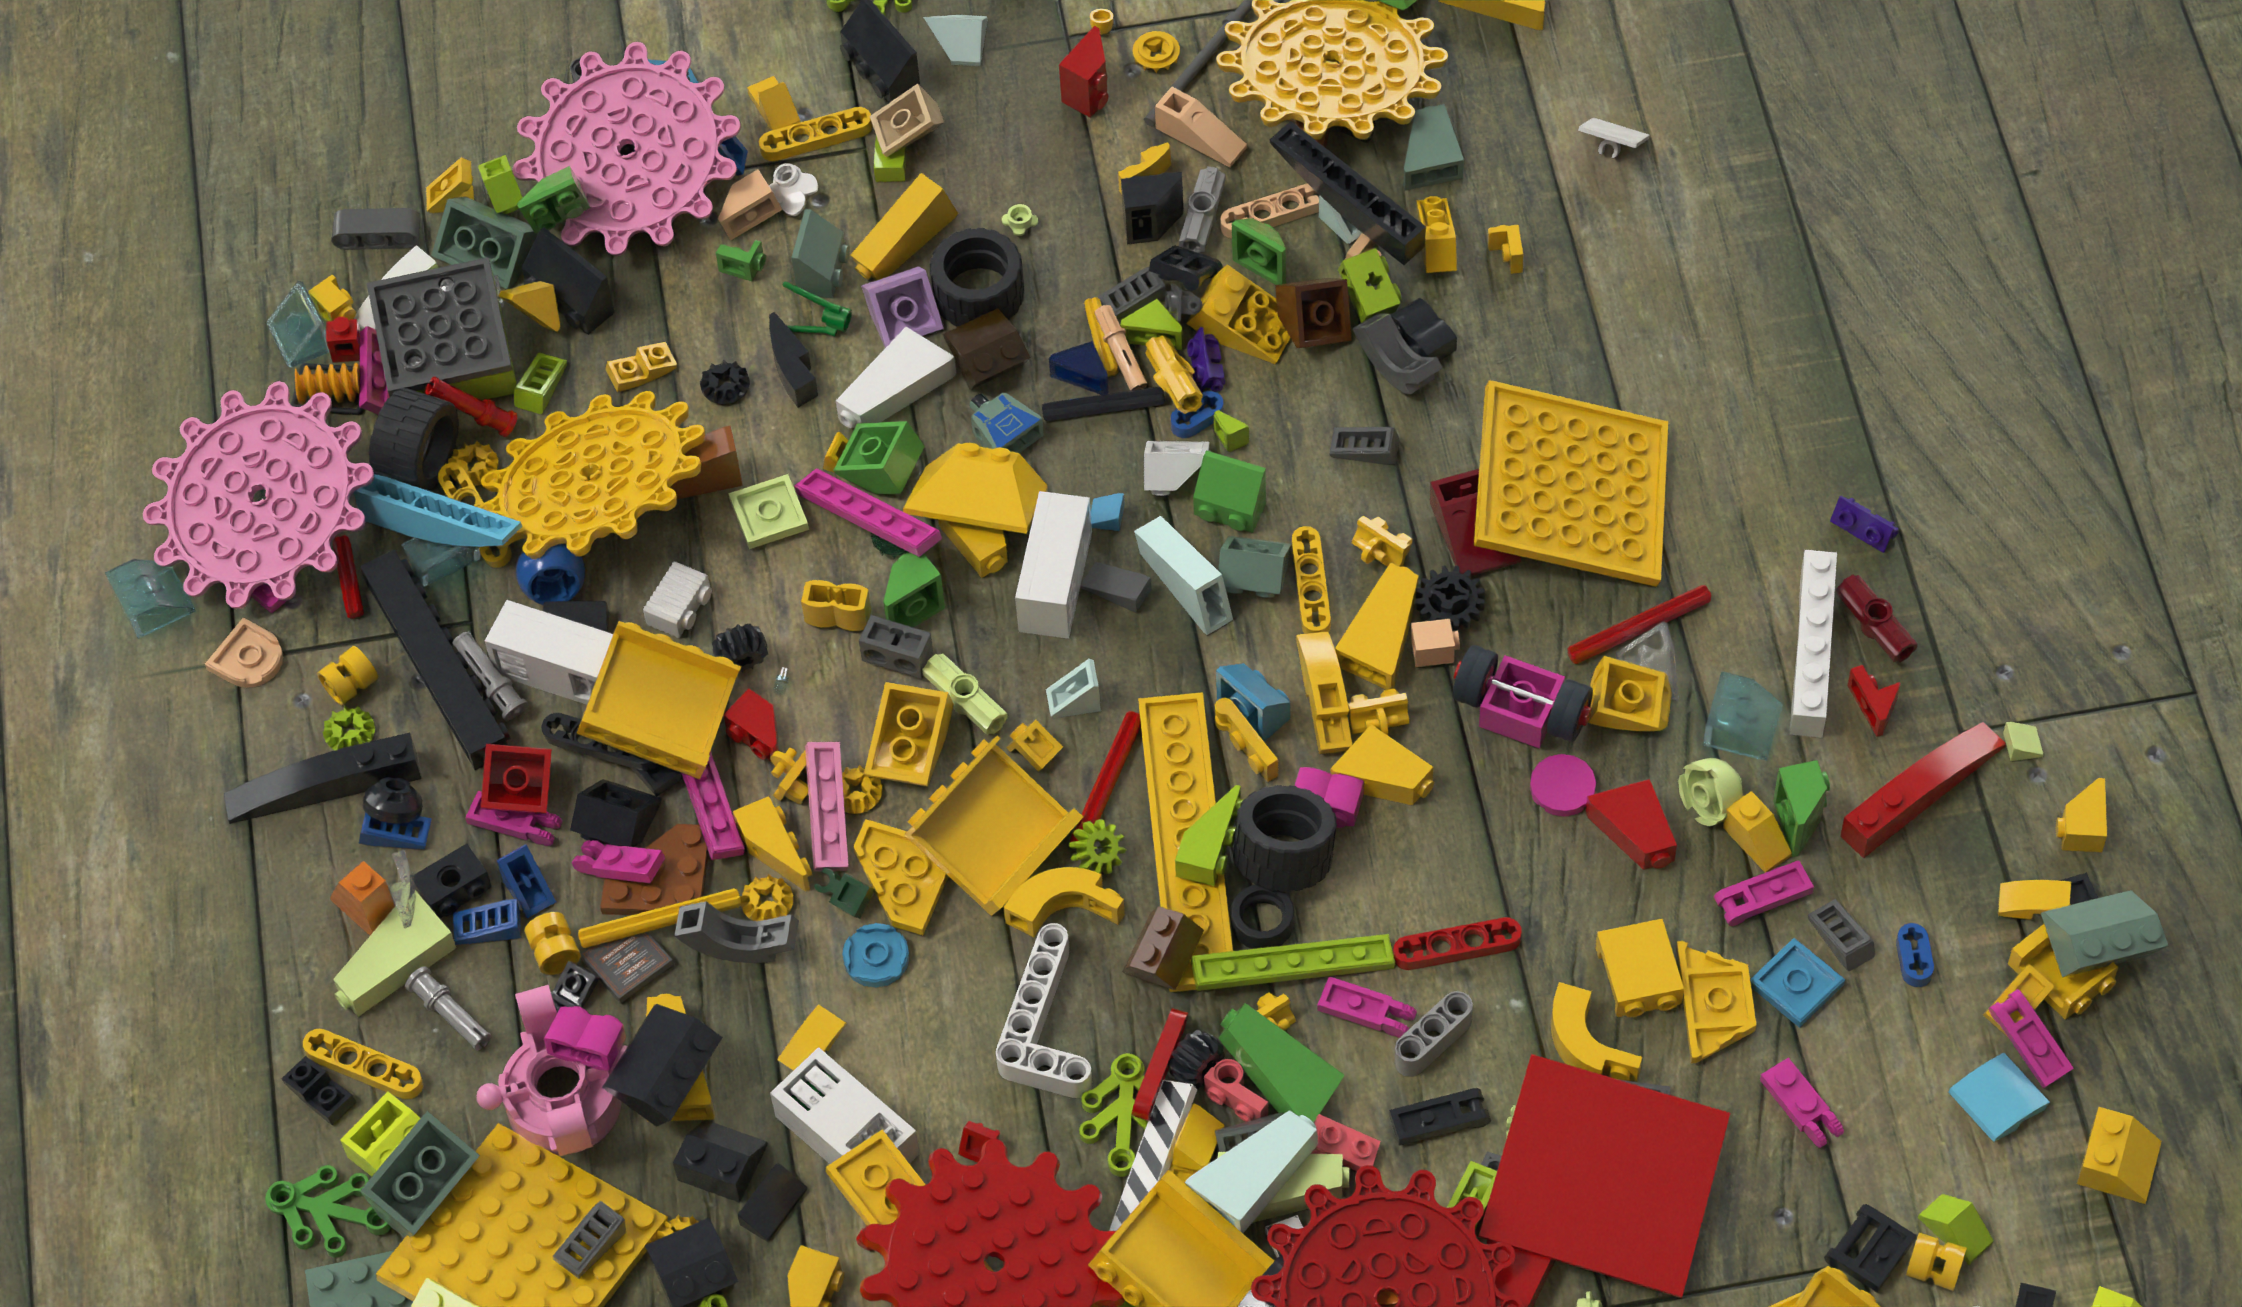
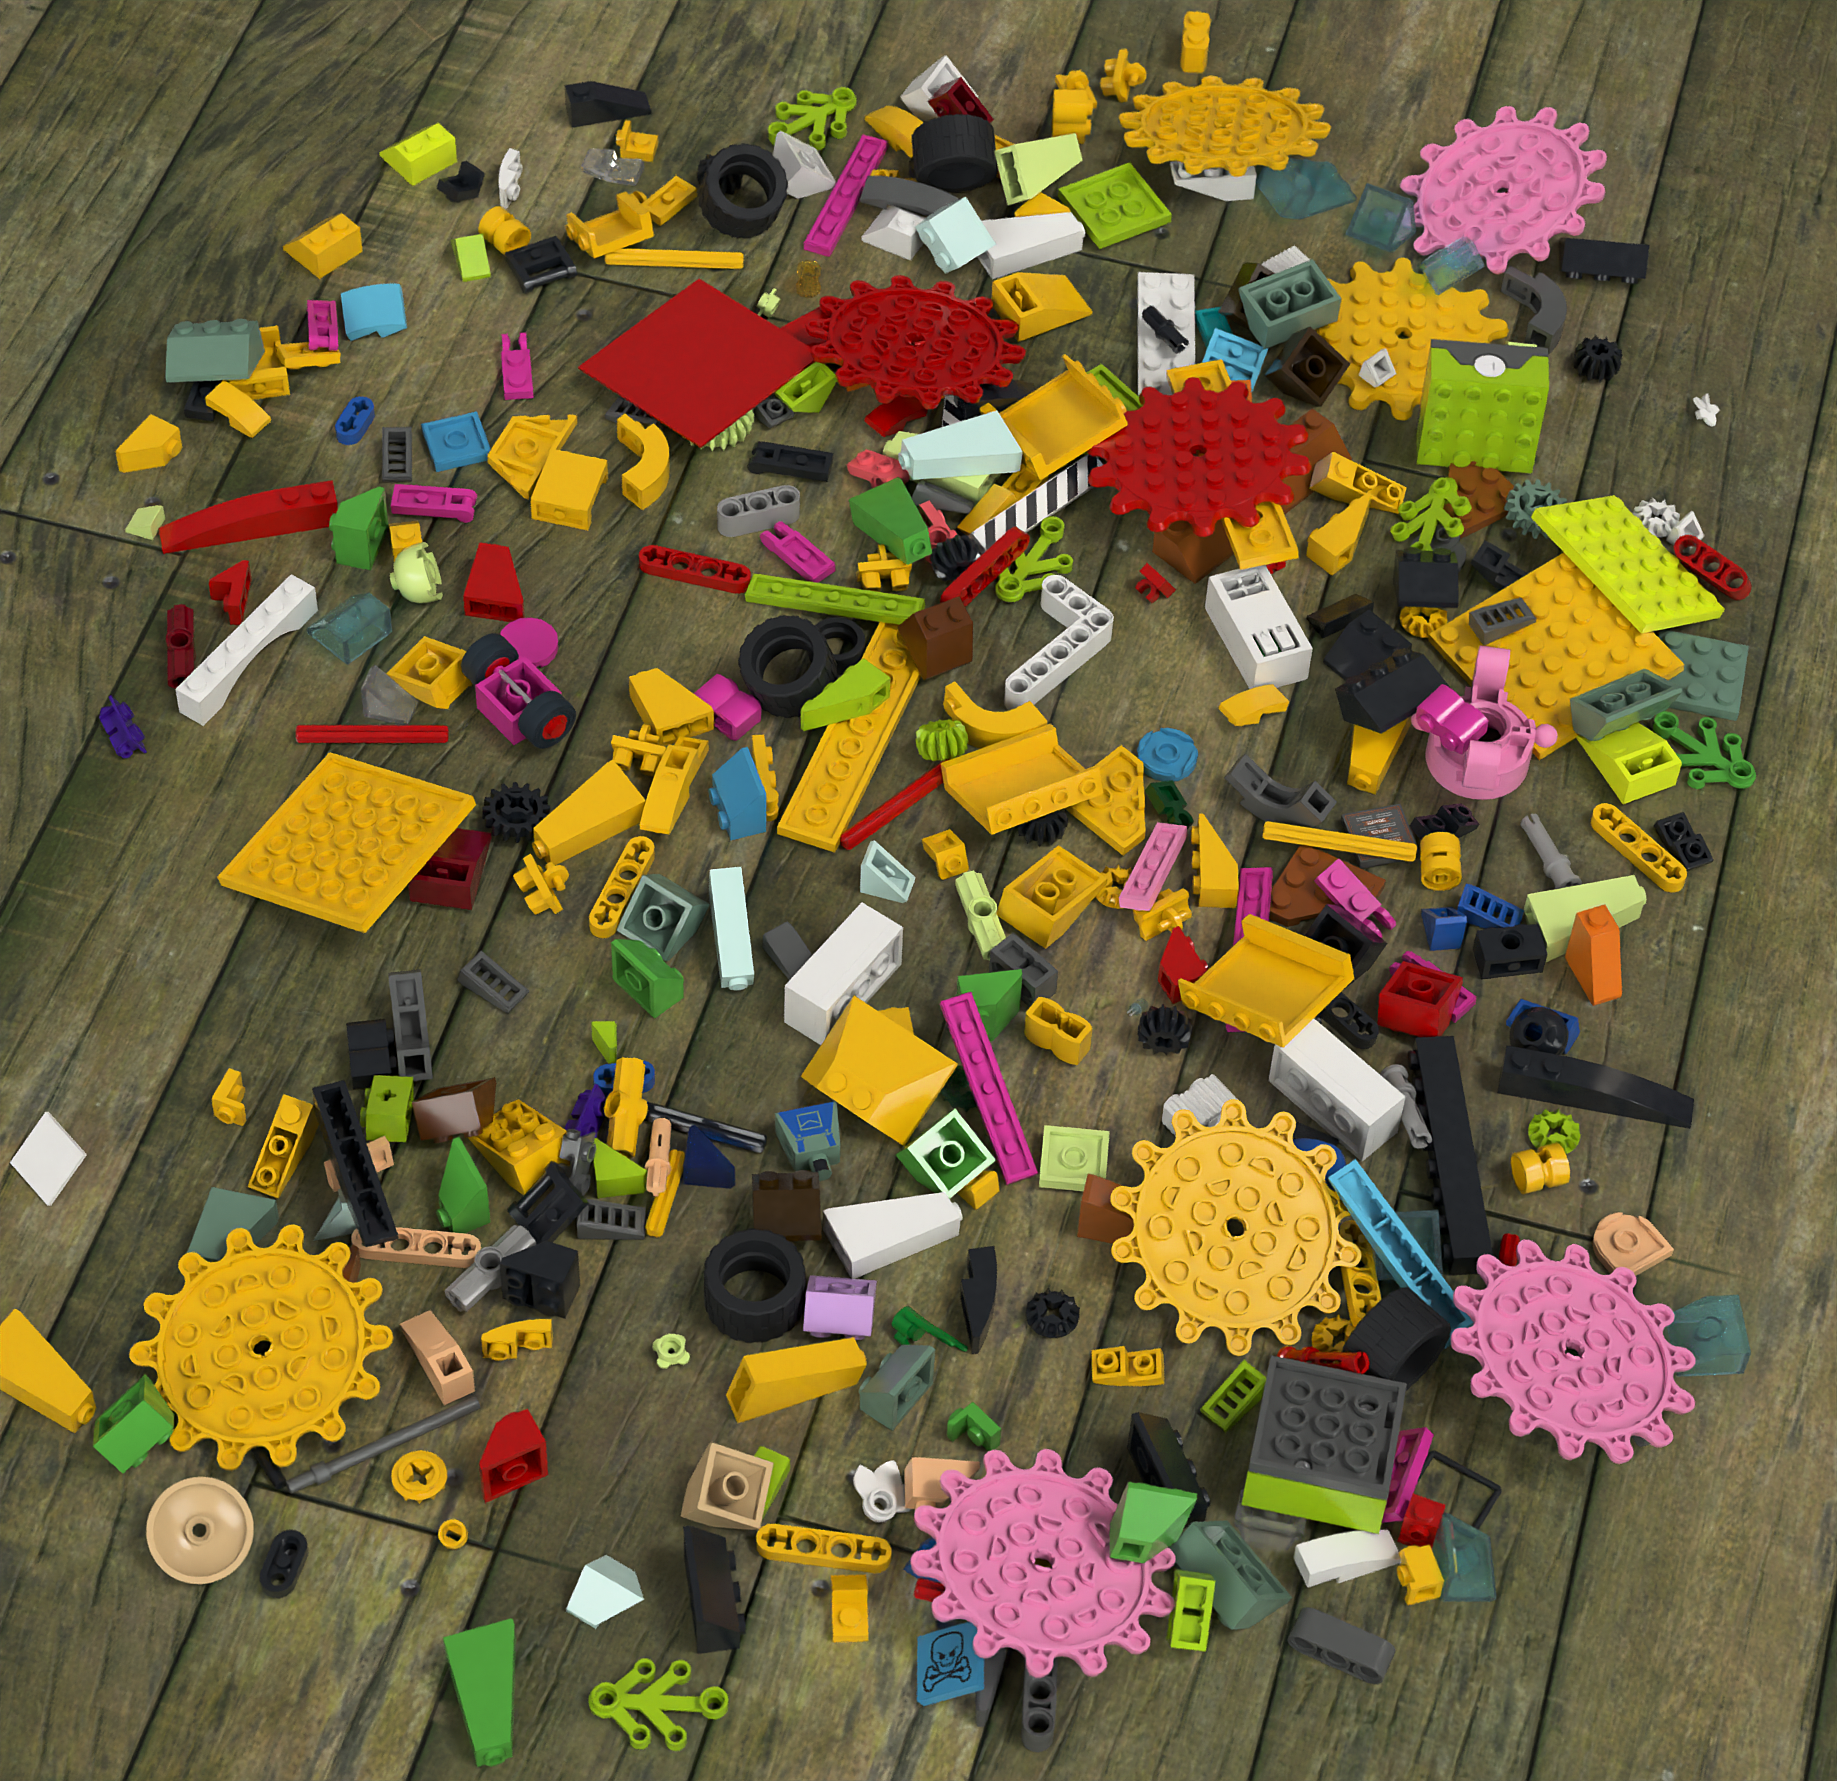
camera: 160 degrees left, 5 degrees down
light orange piece [295,363,360,405] -> none
clear slope [389,849,416,928] -> none
yellow slope [426,157,474,213] -> none
yellow slope [498,281,560,332] -> none
yellow gear [740,874,794,921] -> none
dark azure slope [1091,493,1125,531] -> none
white slope [1144,441,1209,495] -> none
light nougat brick [1411,619,1460,667] -> none

